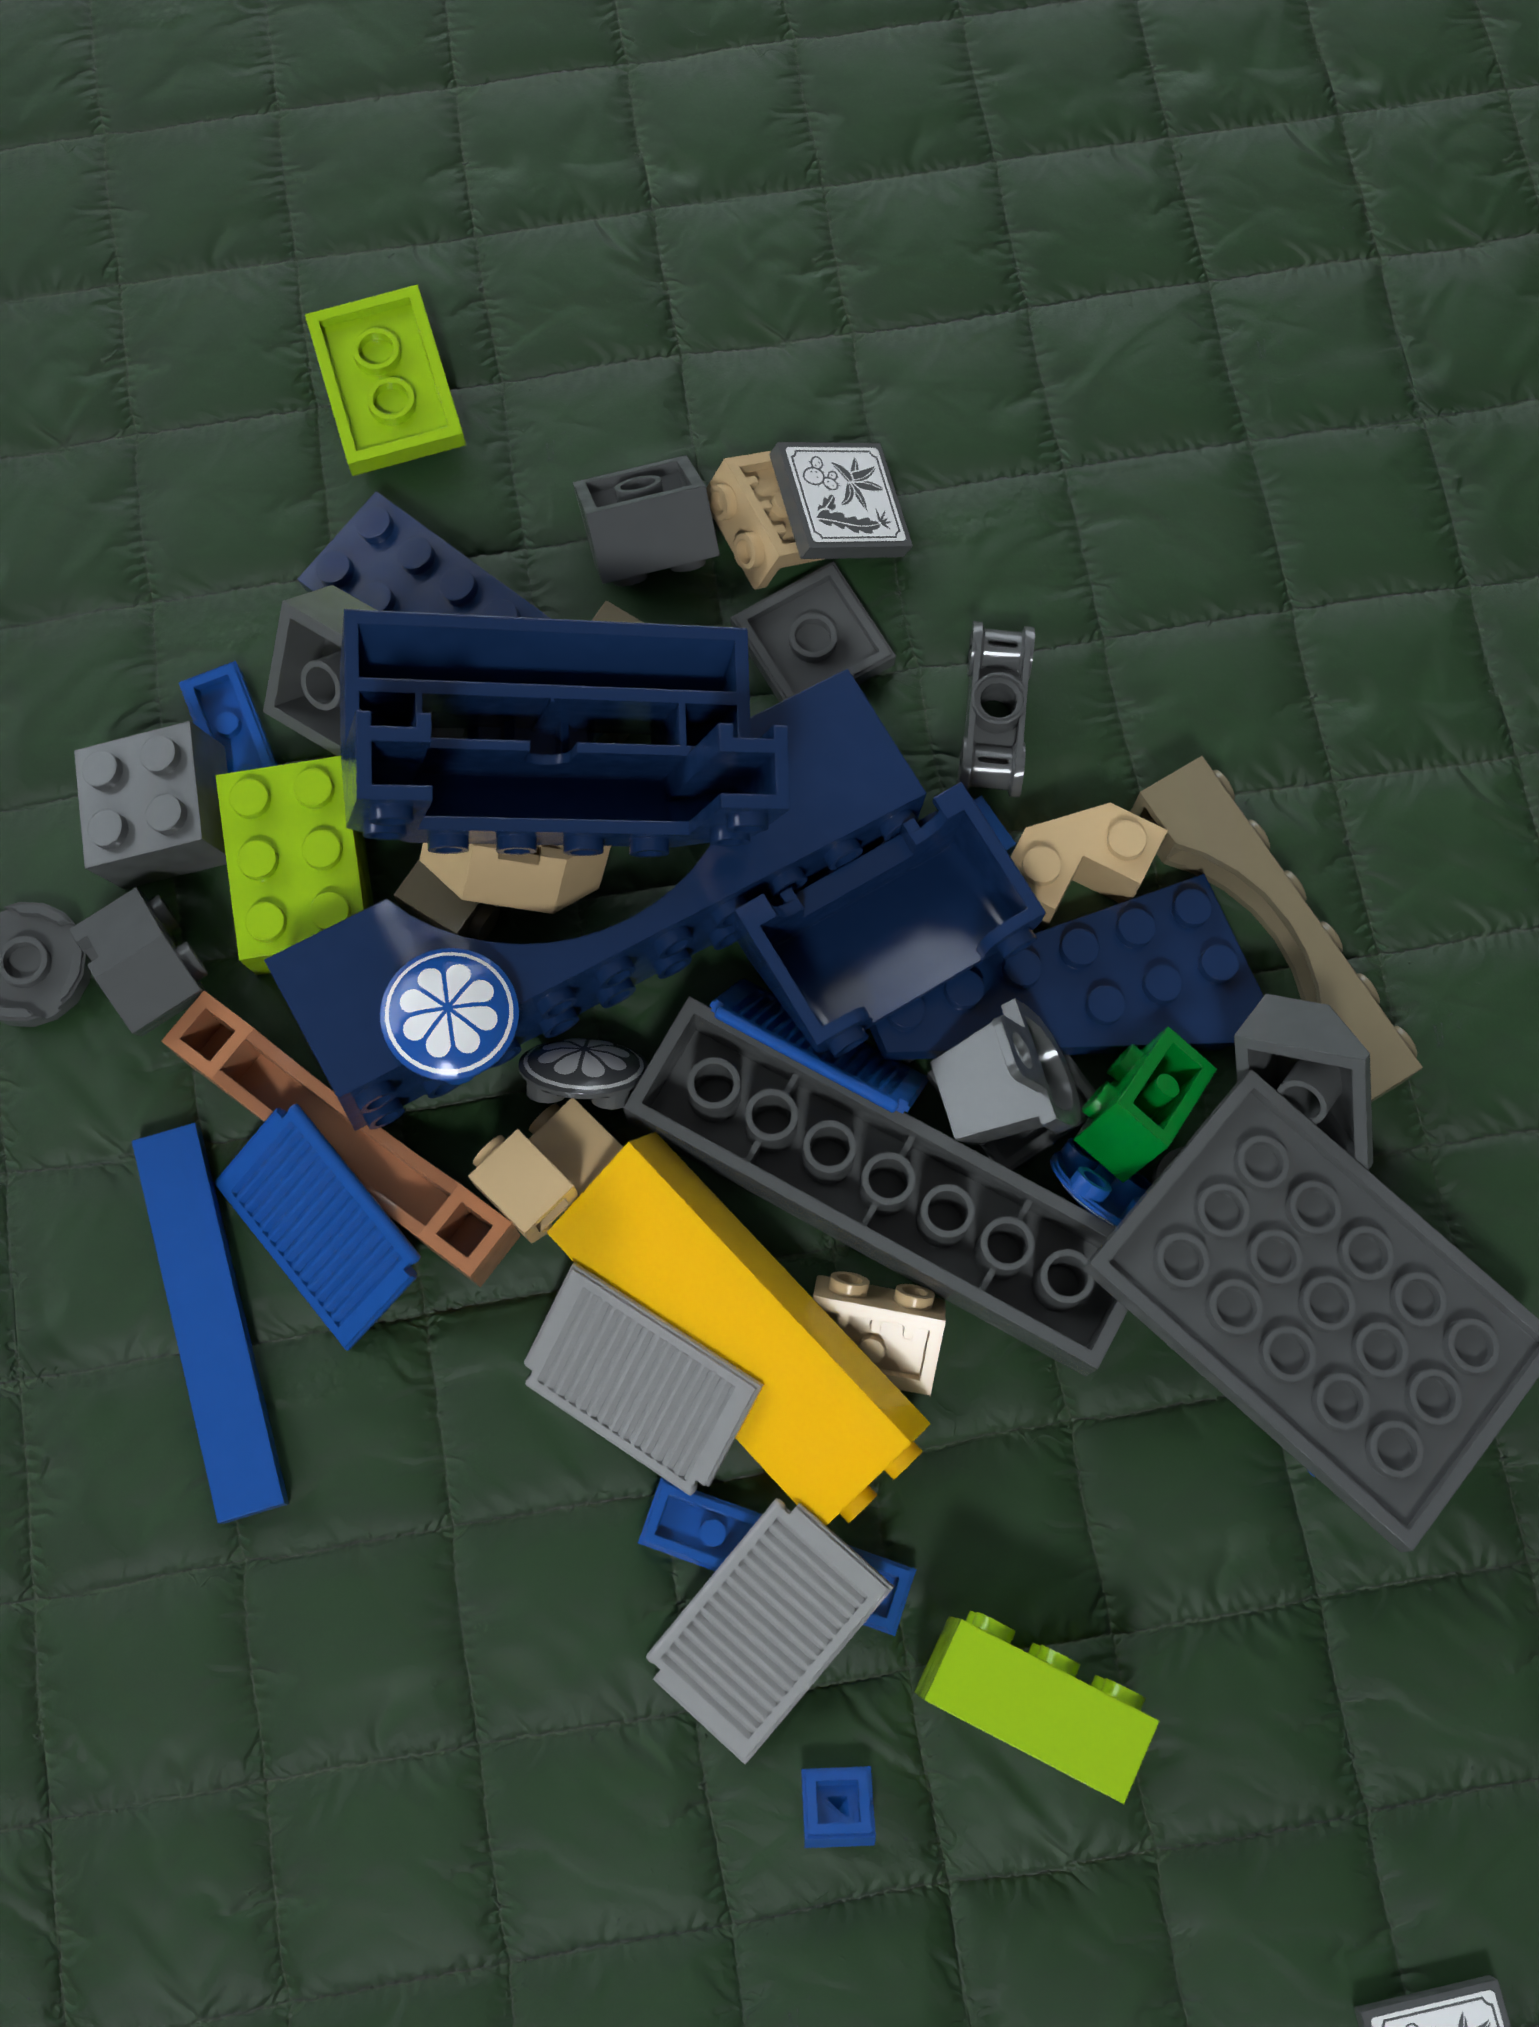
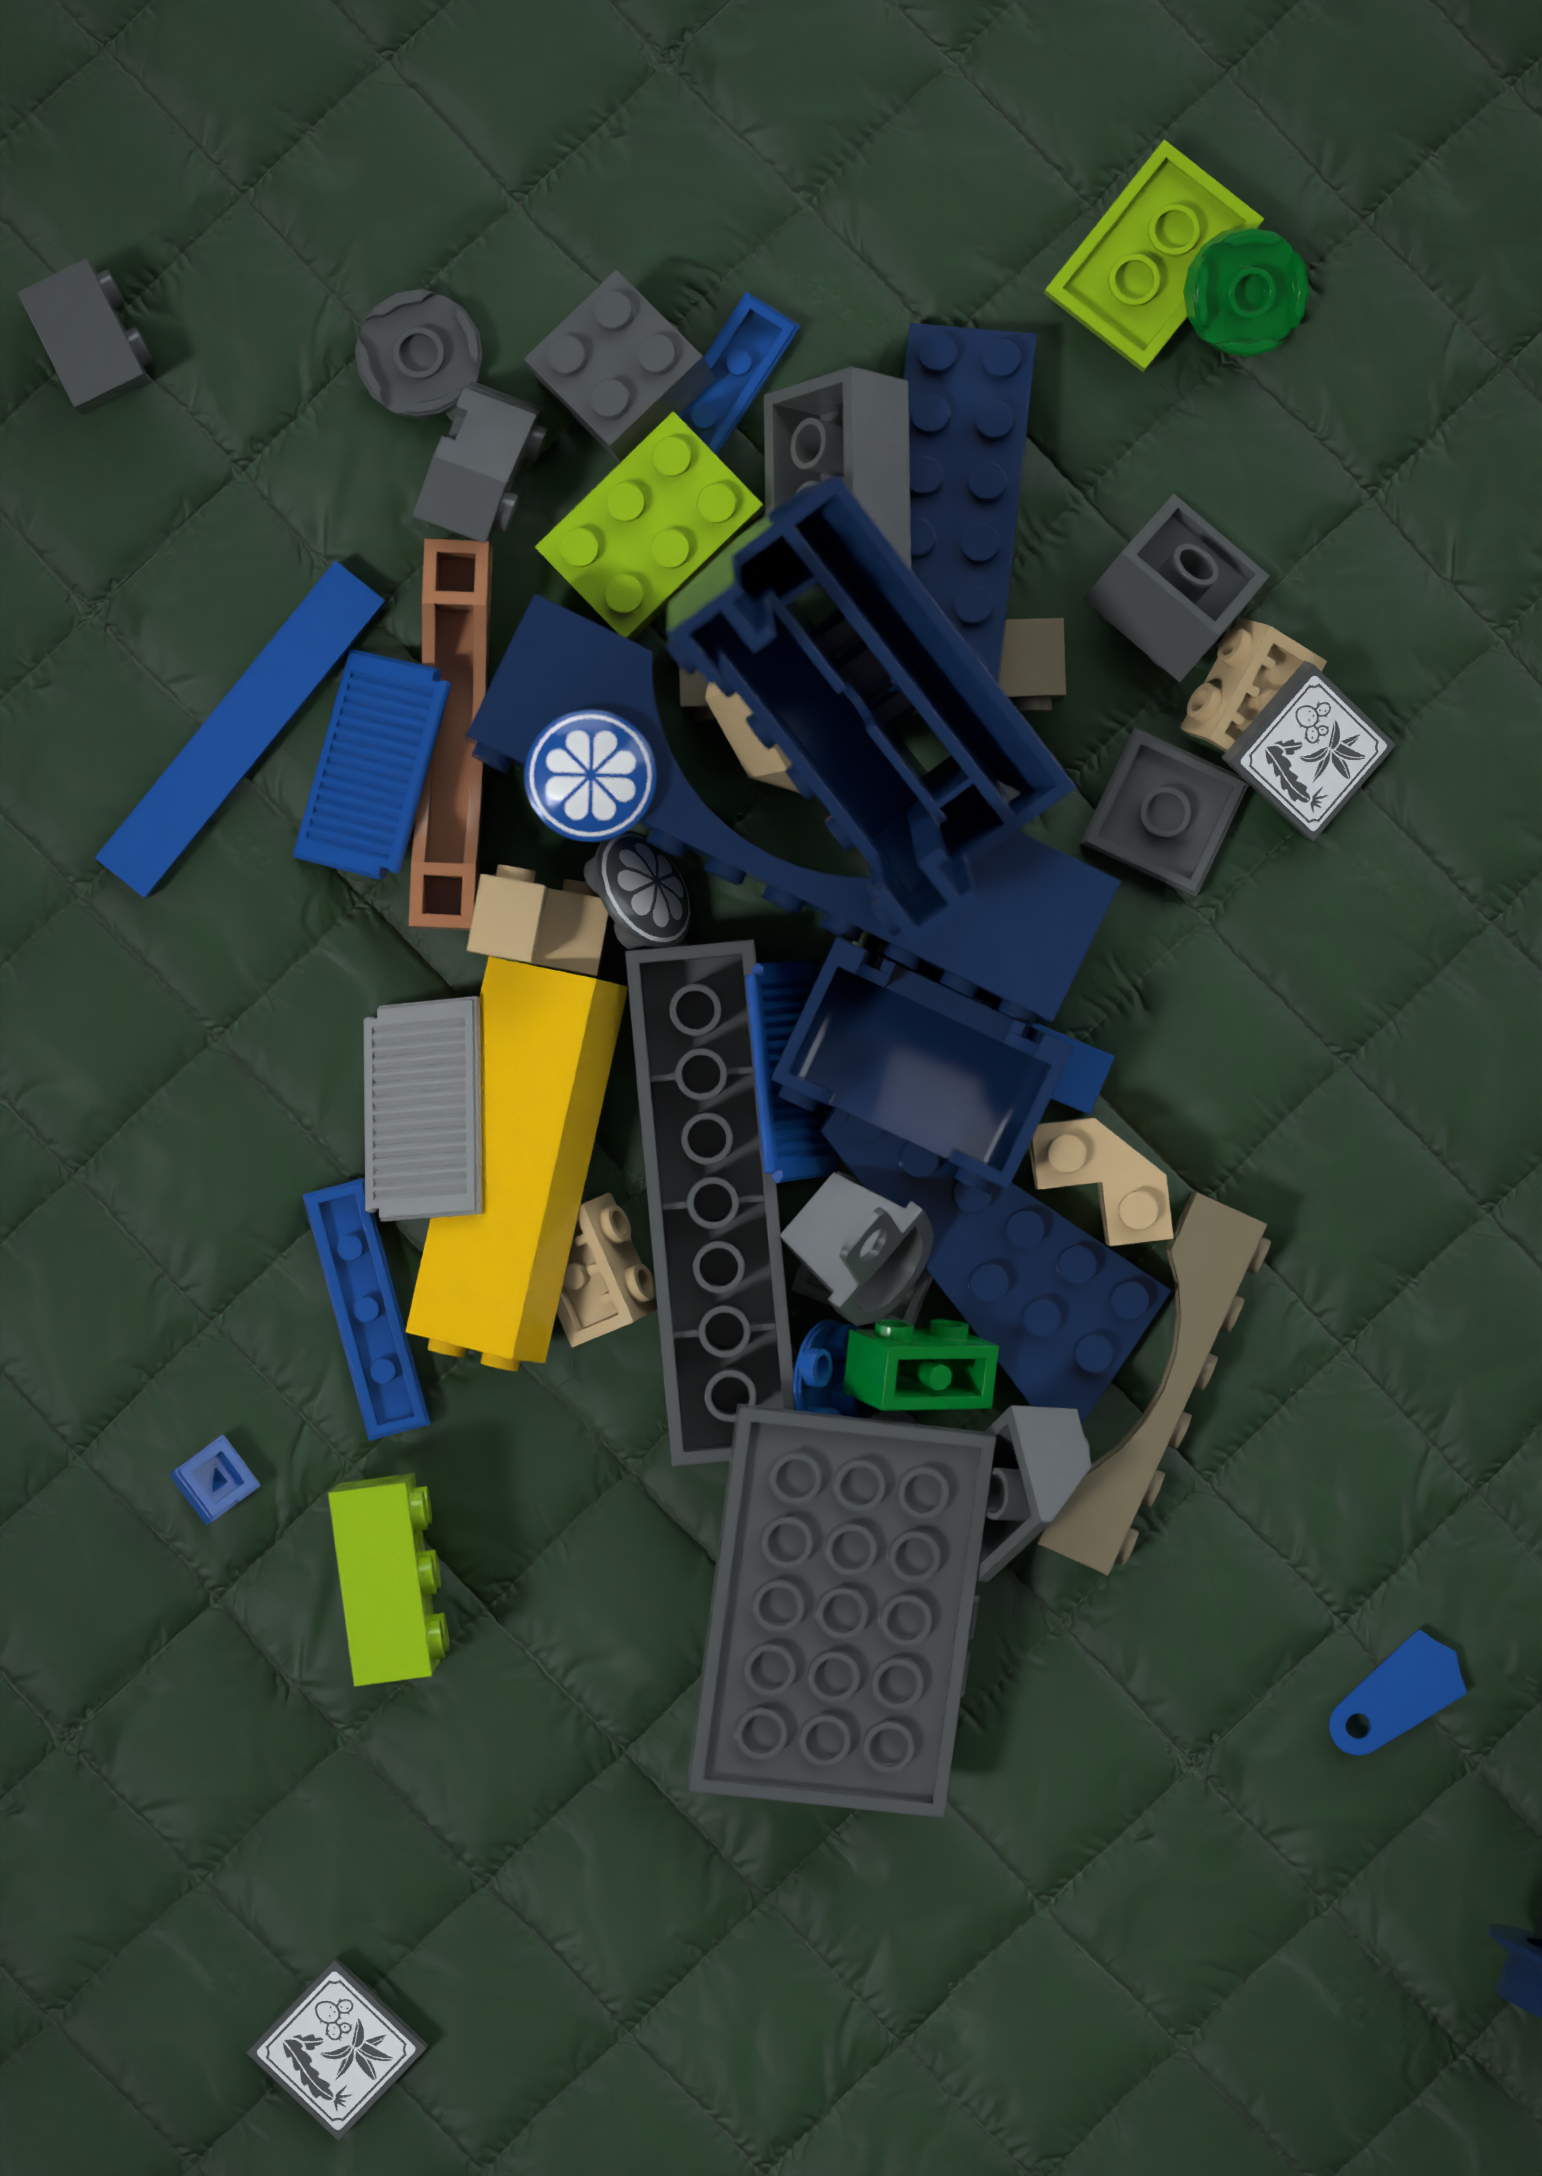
camera: 50 degrees right, 15 degrees up
light grey window [646,1499,895,1765] -> none
dark grey piece [957,621,1035,798] -> none
none -> green tile [1183,226,1310,357]

